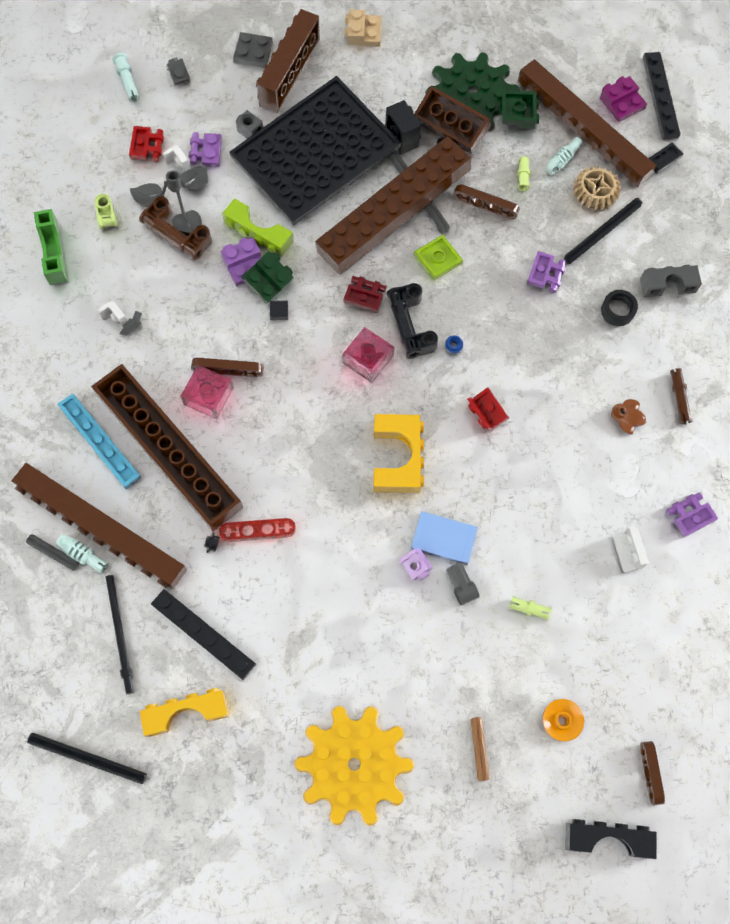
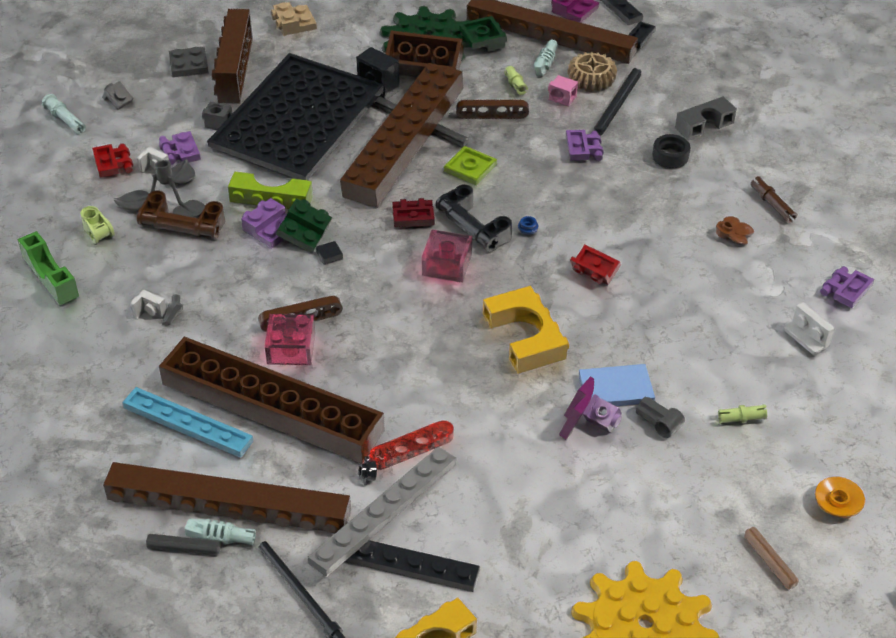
camera: 20 degrees left, 25 degrees down
none -> light grey plate [308,447,457,577]
none -> bright pink brick [548,75,578,106]
none -> magenta slope [559,376,594,440]

